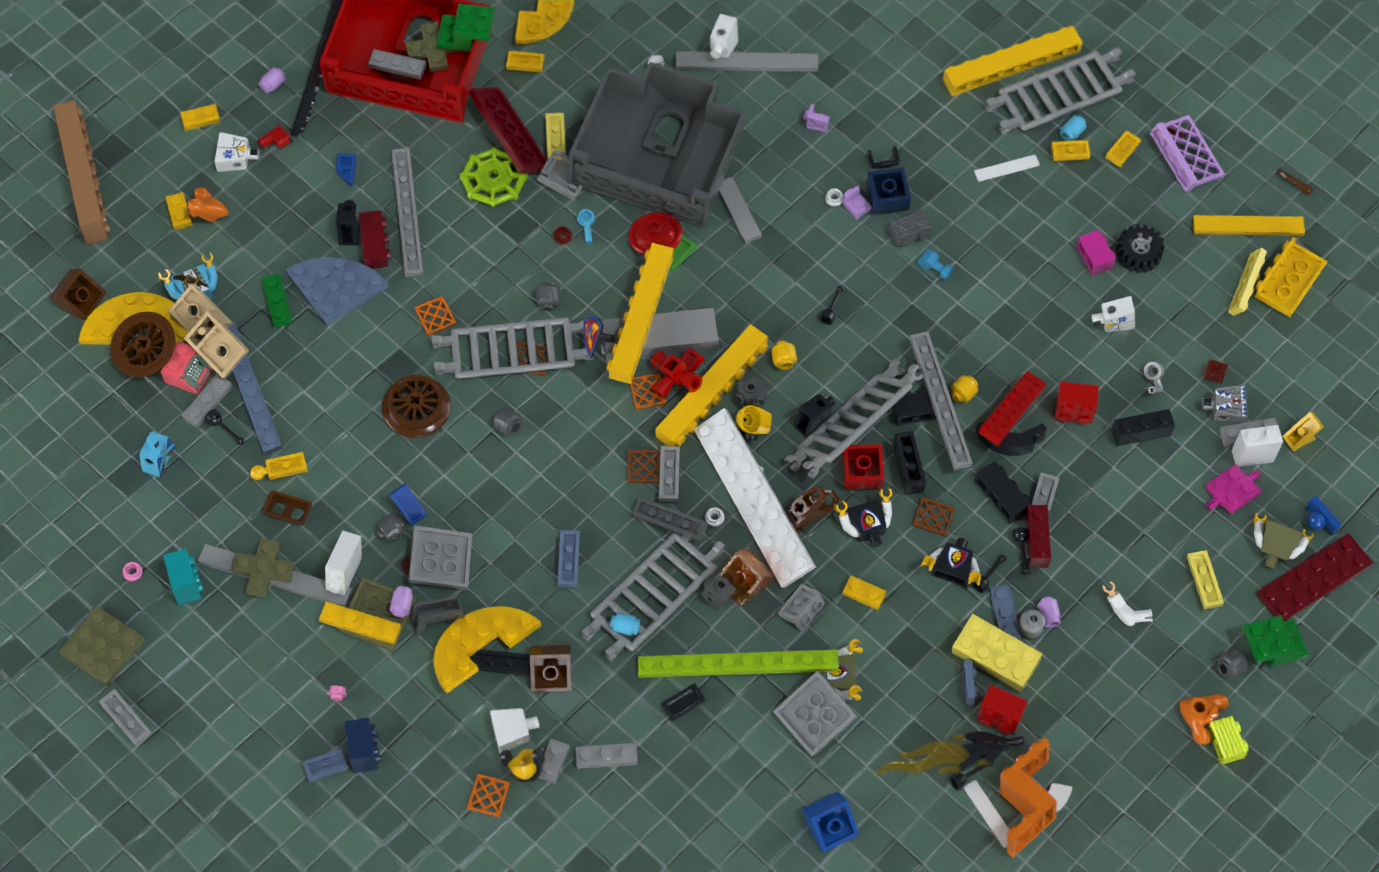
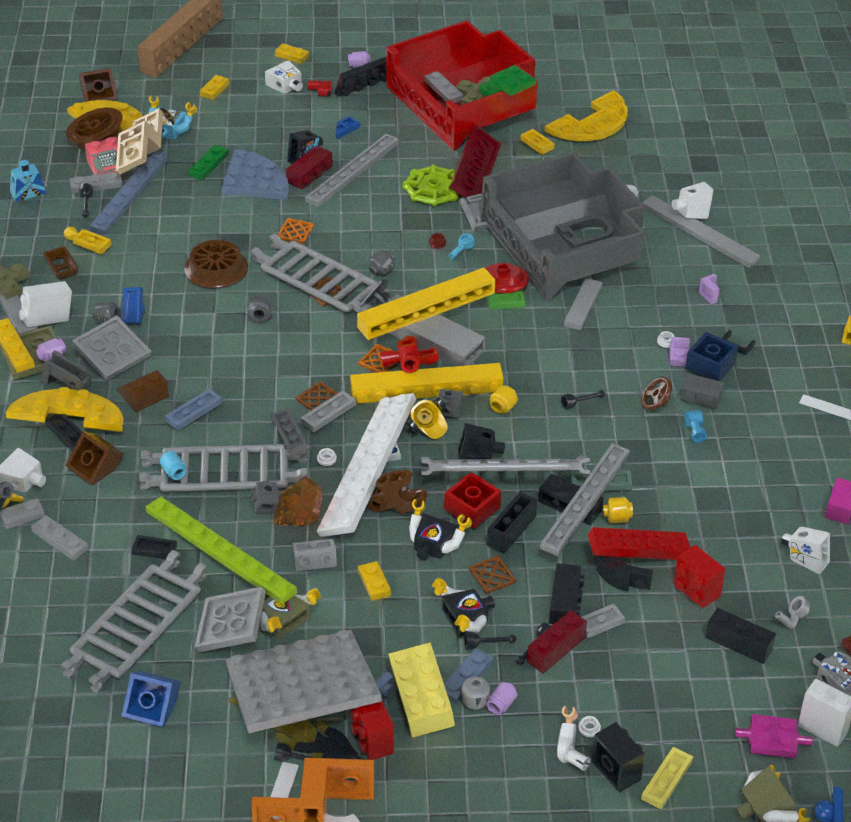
camera: 45 degrees right, 20 degrees down
orange head [188,187,228,222] -> none
none -> light grey bar [61,550,207,694]
none -> reddish brown slope [116,370,169,413]
none -> light grey plate [225,630,382,733]
none -> white plate [578,716,601,738]
none -> black brick [591,722,645,793]
none -> reddish brown piece [641,377,672,410]

